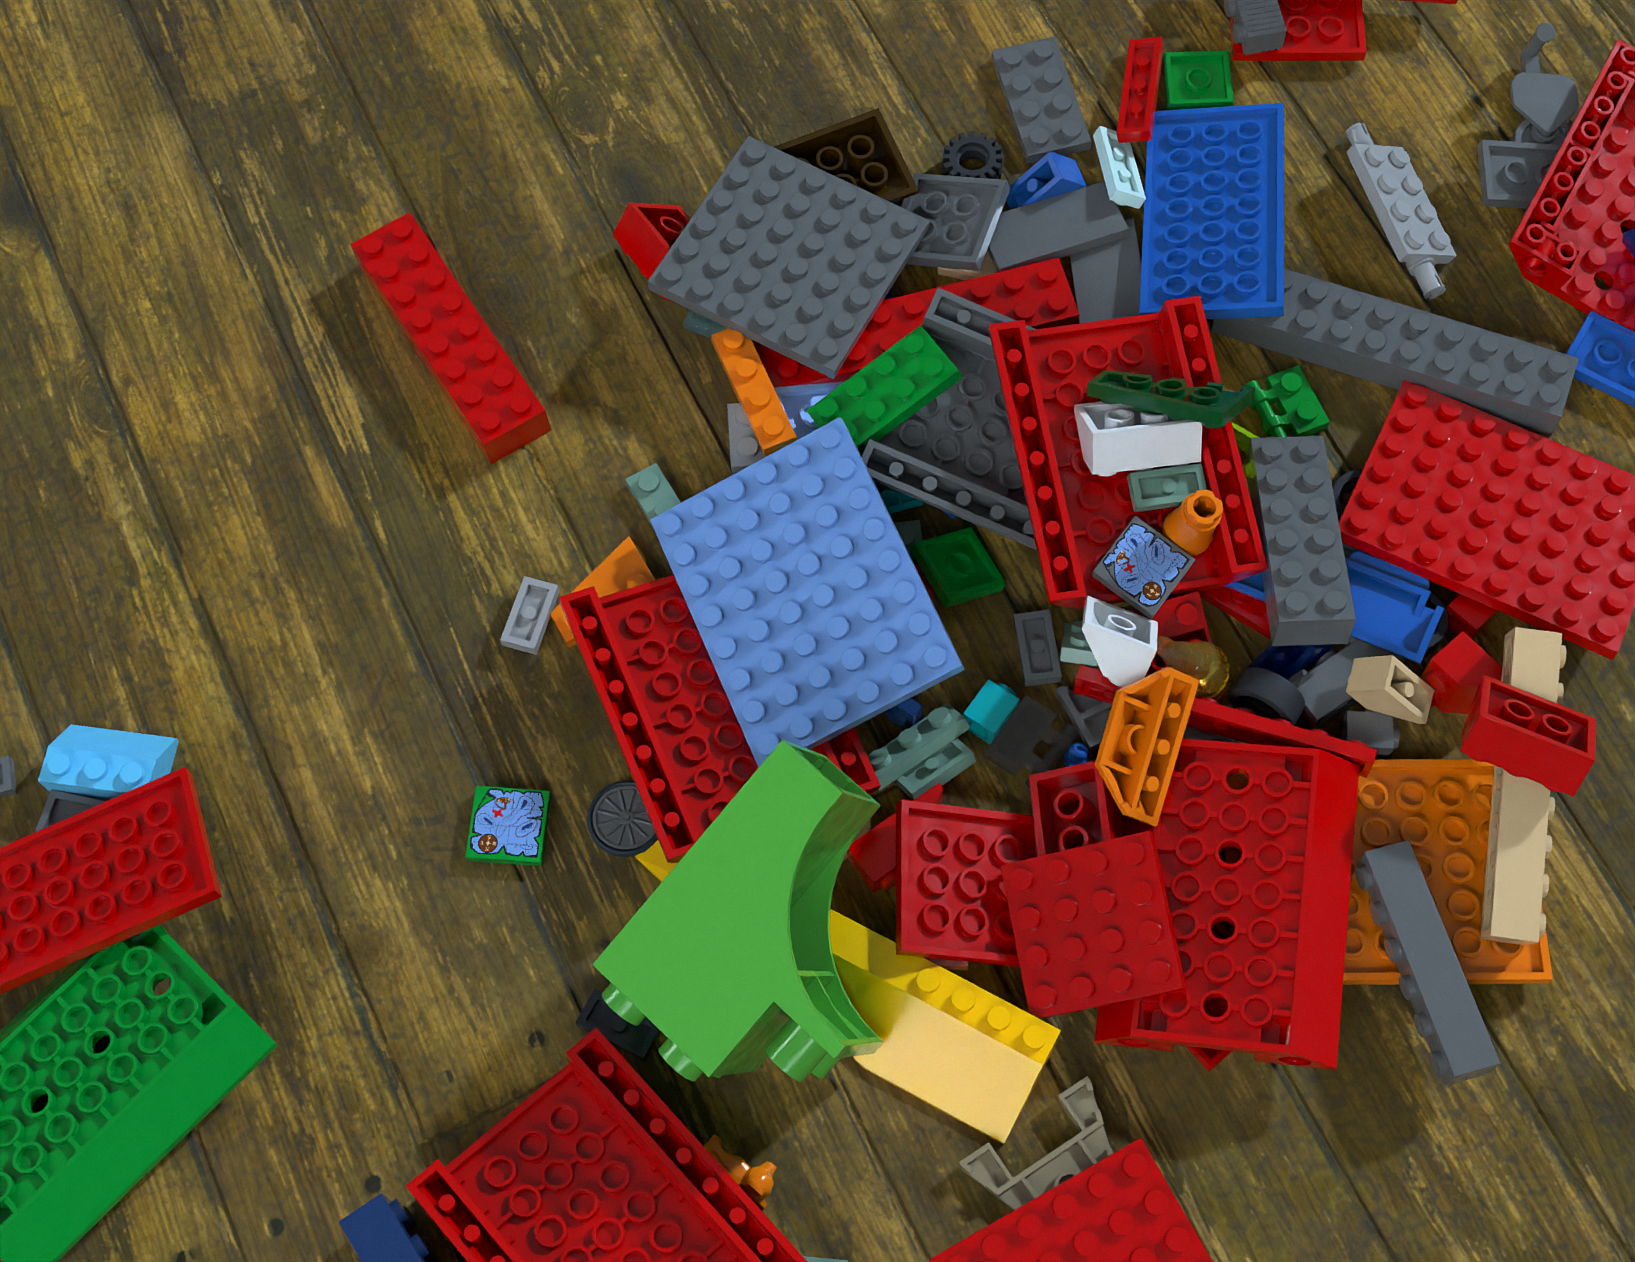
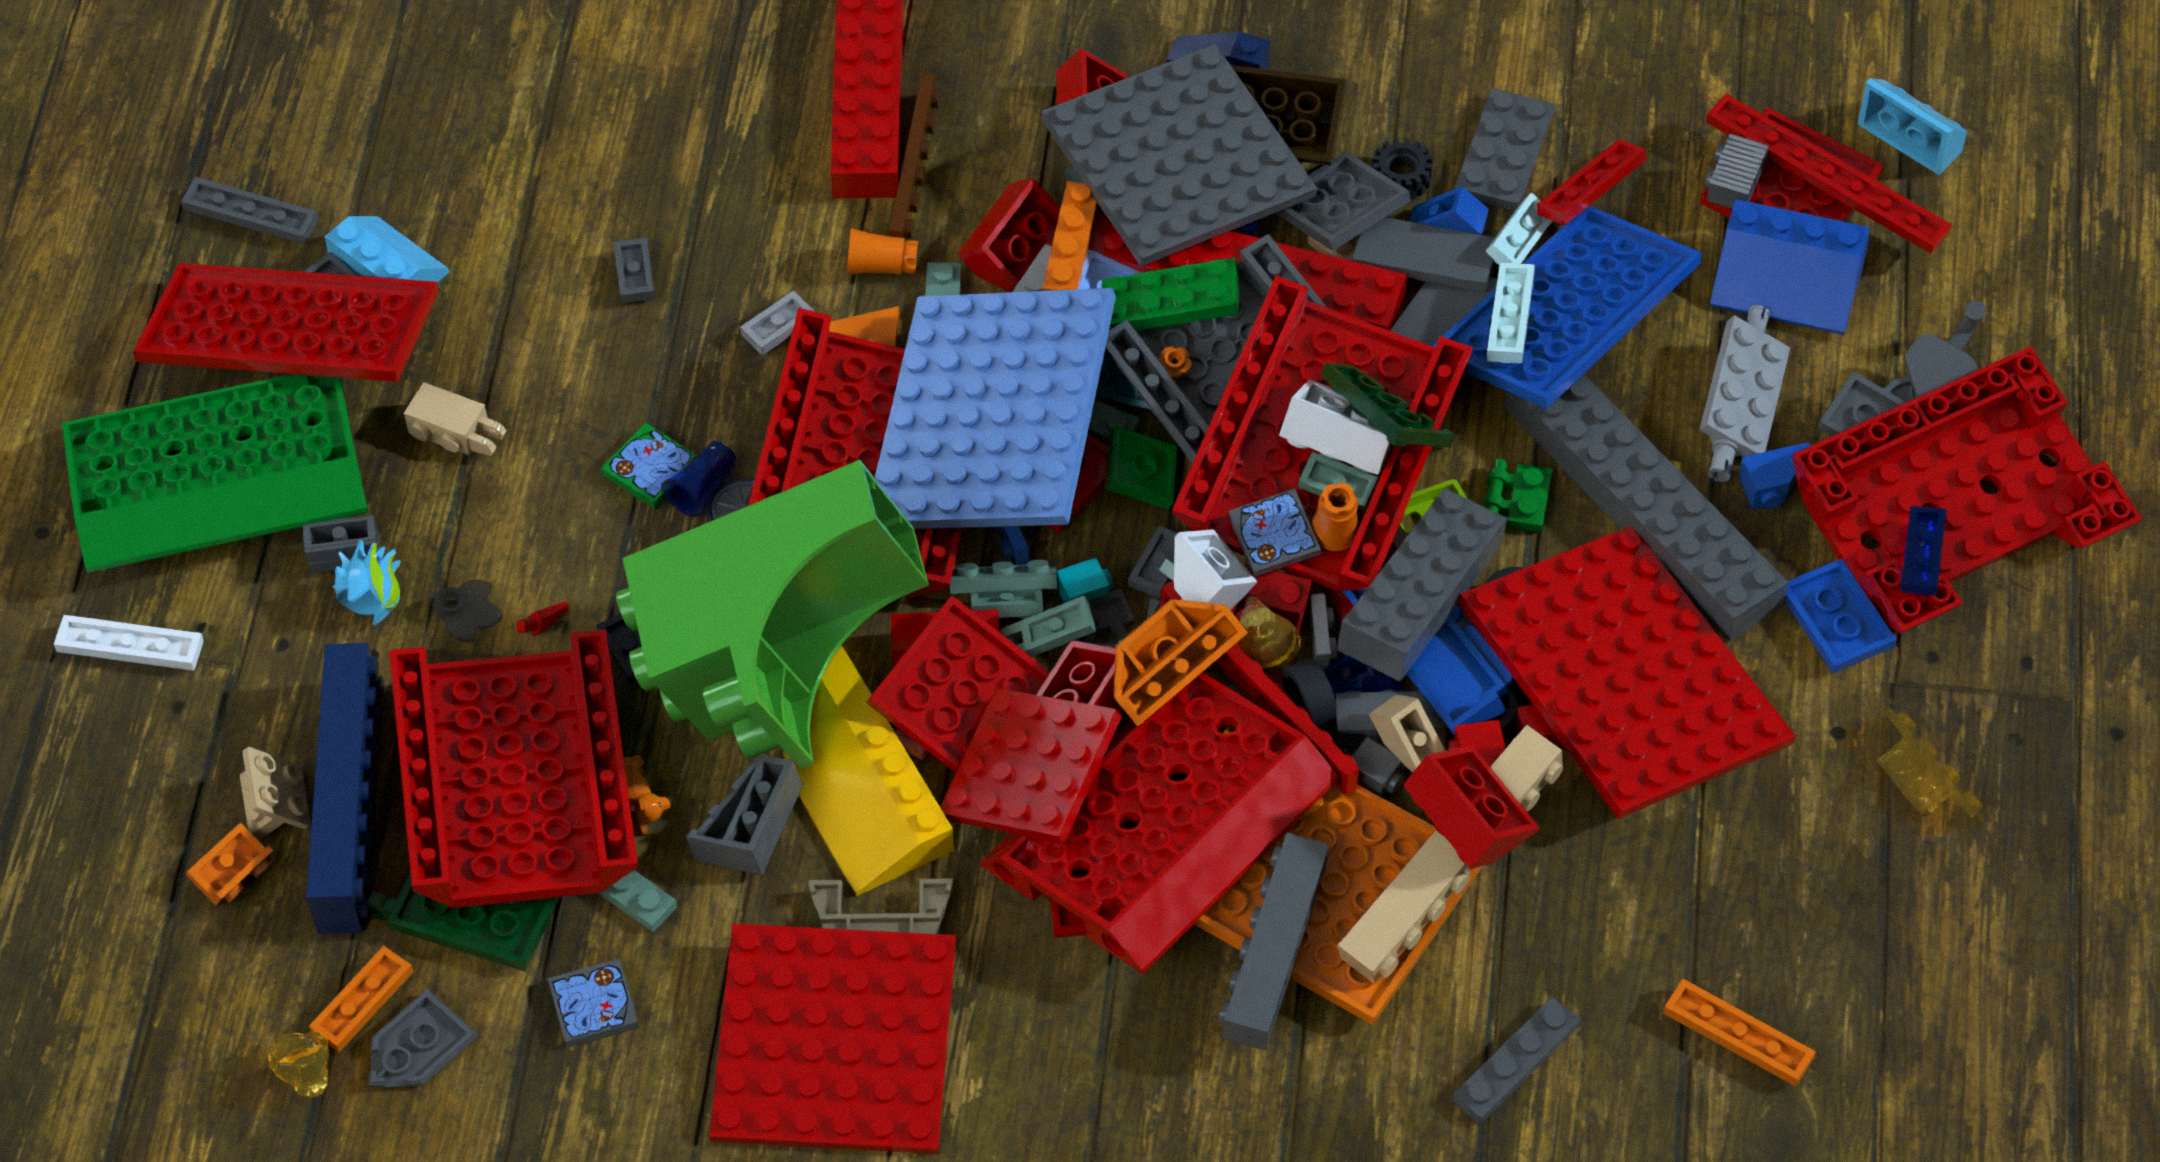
camera: 30 degrees right, 10 degrees down
green tile [1162,50,1234,110] -> none
none -> dark grey brick [303,515,380,574]
none -> medium azure hair [332,540,401,626]
none -> tan hinge [404,382,507,456]
none -> clear smoke plate [433,580,503,642]
none -> red bar [516,601,569,637]
none -> dark grey plate [613,237,655,304]
none -> clear blue plant [662,441,737,517]
none -> dark grey wedge [686,754,803,875]
none -> orange plant [847,228,918,275]
none -> reddish brown plate [889,74,941,241]
none -> red slope [957,178,1060,292]
none -> sand green plate [999,596,1096,657]
none -> orange plate [1158,346,1192,379]
none -> dark blue slope [1166,32,1271,70]
none -> light grey plate [1310,594,1337,673]
none -> light aqua plate [1487,263,1535,363]
none -> blue slope [1710,199,1870,335]
none -> blue slope [1739,442,1810,510]

